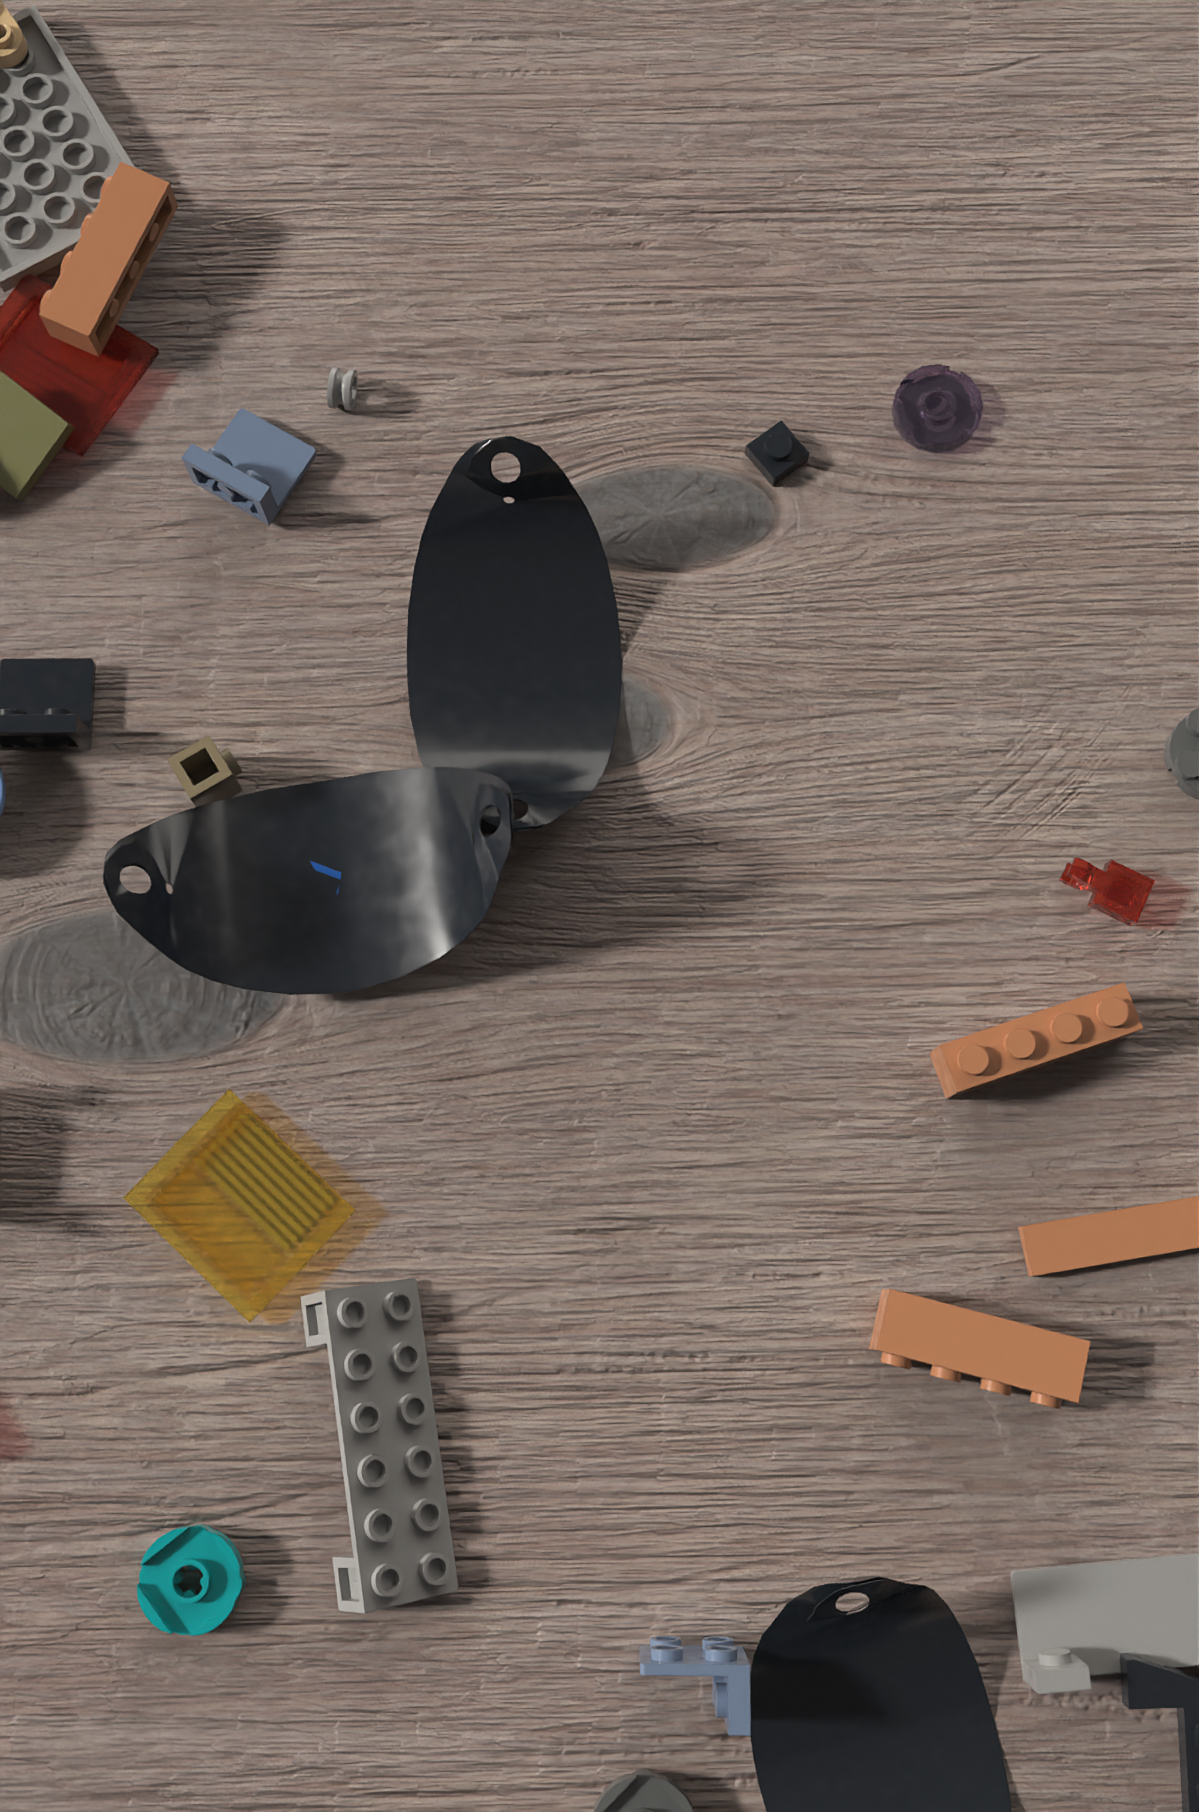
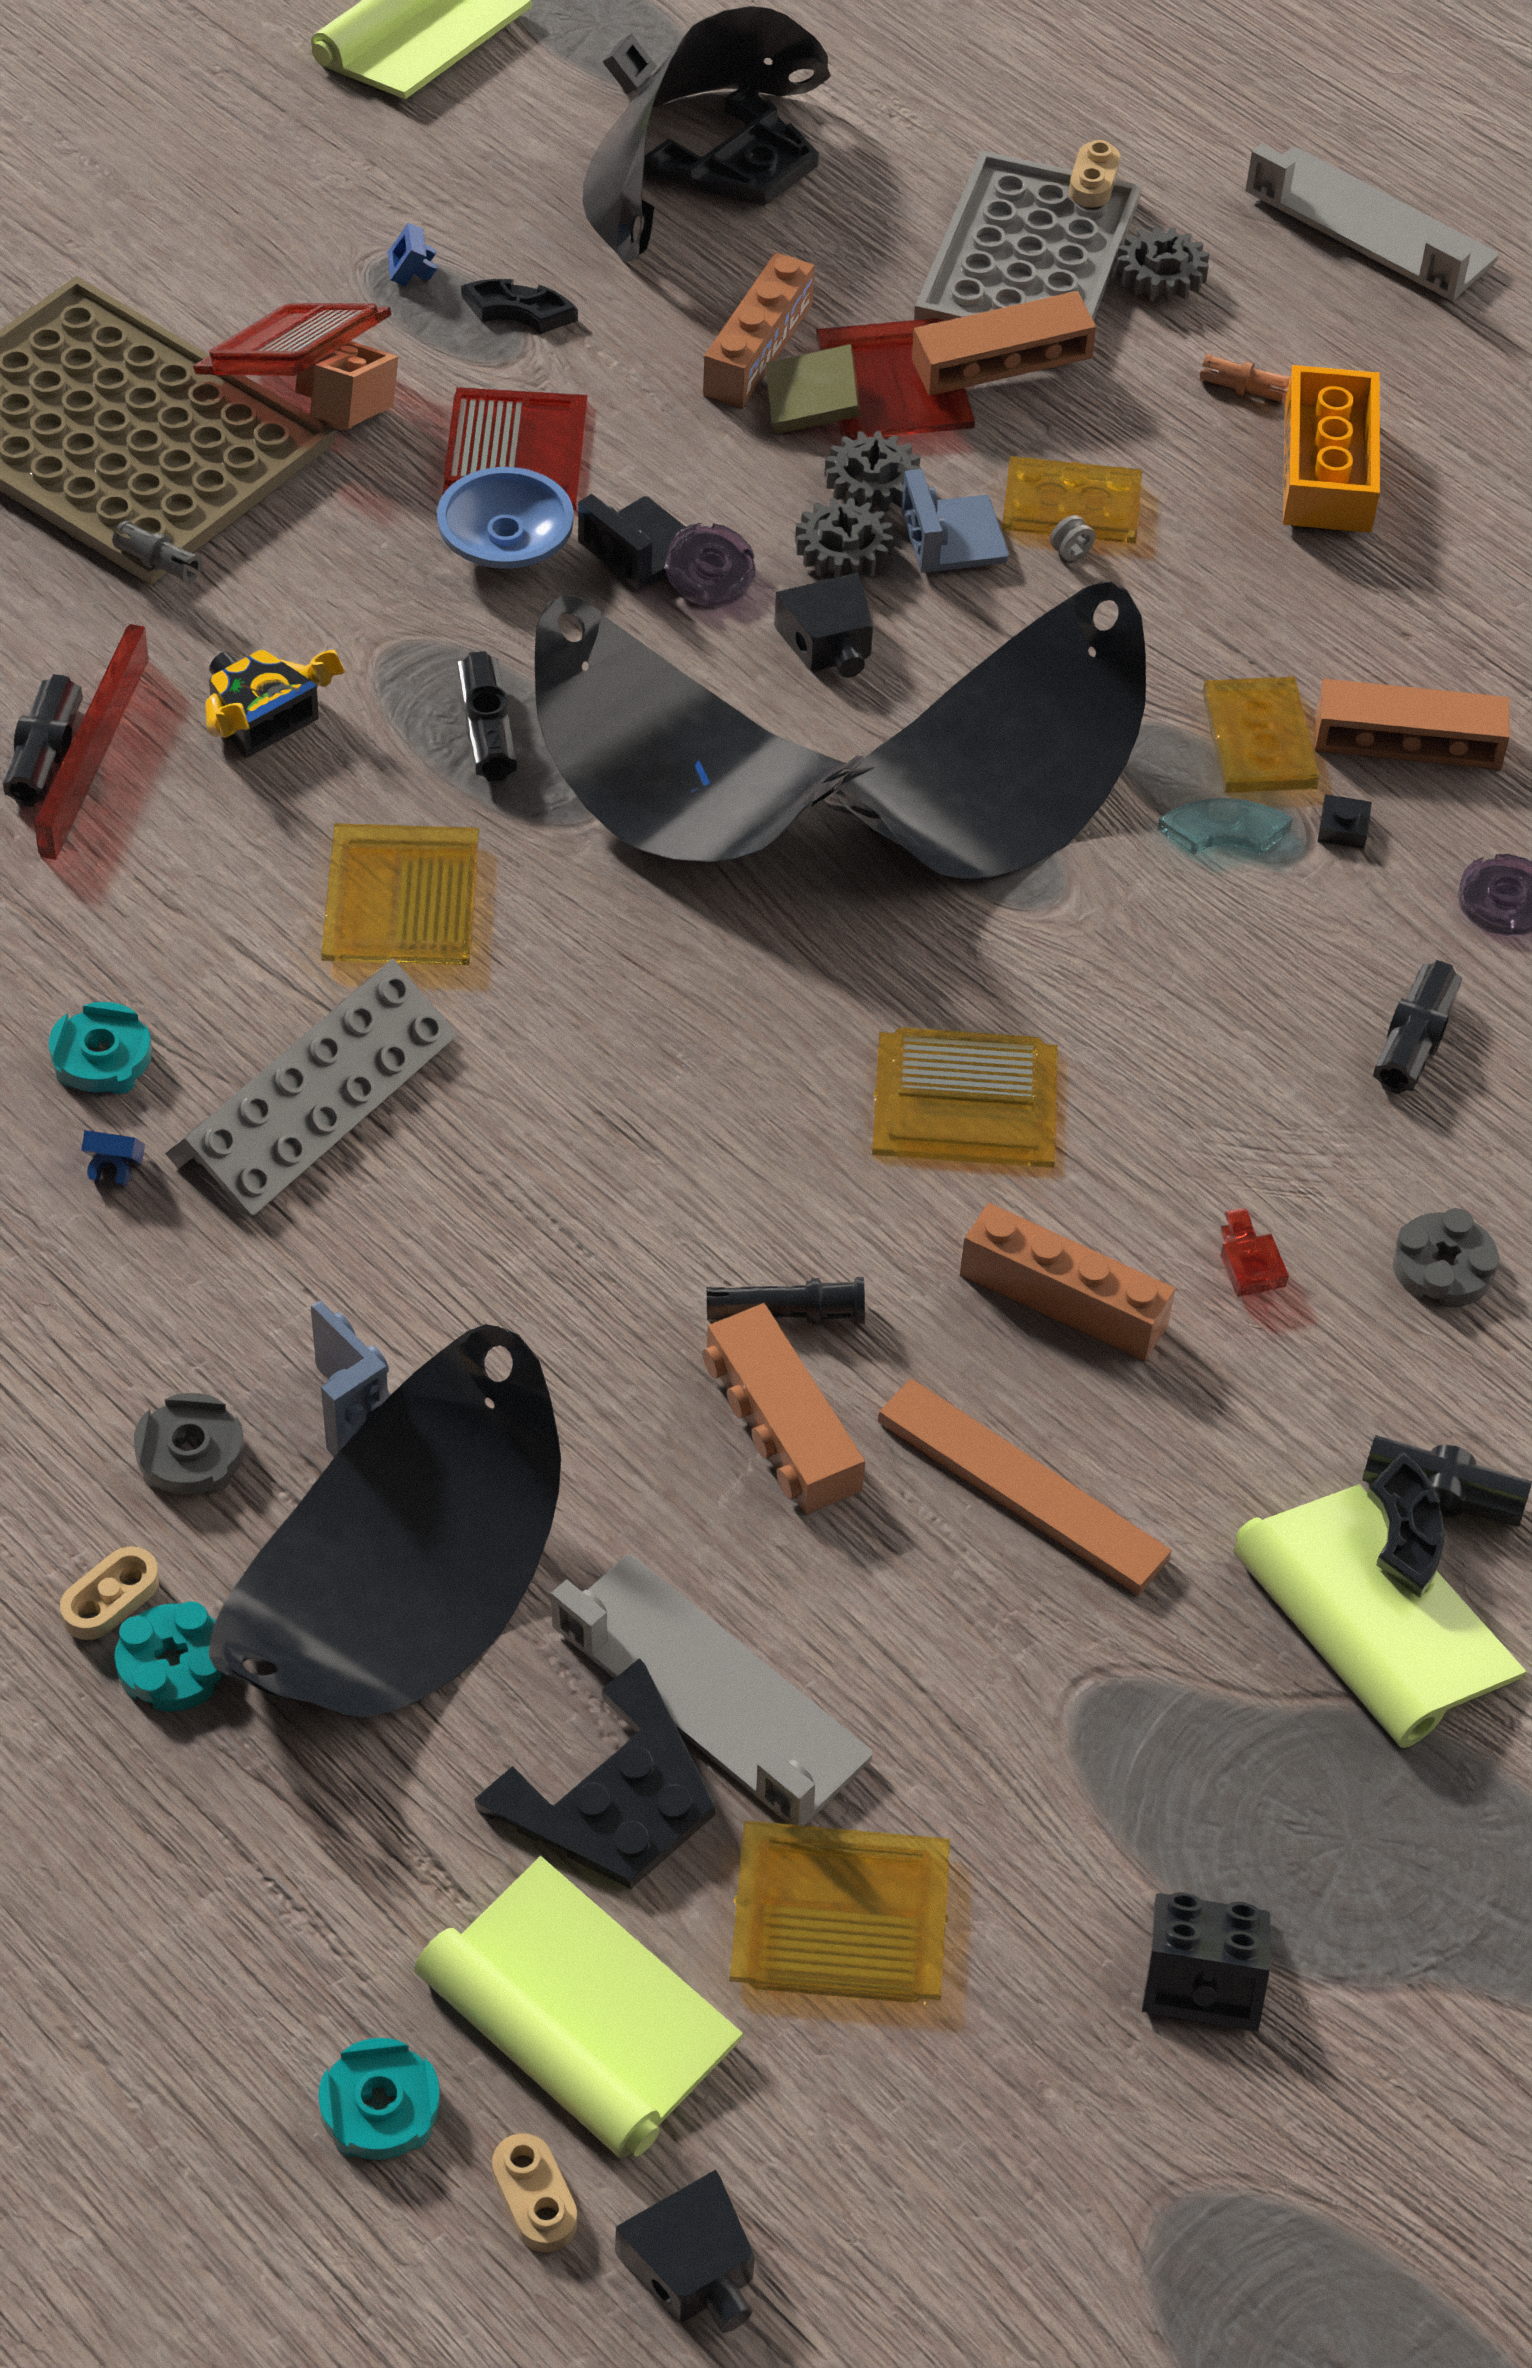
camera: 45 degrees right, 25 degrees down
dark tan brick [167,735,243,807] -> none
none -> blue tile [81,1130,145,1186]
none -> black piece [458,651,517,782]
none -> clear purple tile [665,523,756,607]
none -> black pin [706,1277,865,1325]
none -> black torso [774,573,873,678]
none -> dark grey gear [795,498,894,578]
none -> dark grey gear [824,431,922,512]
none -> clear yellow piece [872,1027,1058,1168]
none -> clear yellow plate [1002,456,1142,544]
none -> dark grey gear [1116,226,1209,302]
none -> clear light blue tile [1157,798,1293,855]
none -> nougat pin [1199,353,1290,404]
none -> clear yellow tile [1202,676,1319,793]
none -> light orange brick [1283,365,1380,533]
none -> nougat brick [1315,678,1510,770]
none -> black piece [1373,960,1462,1094]

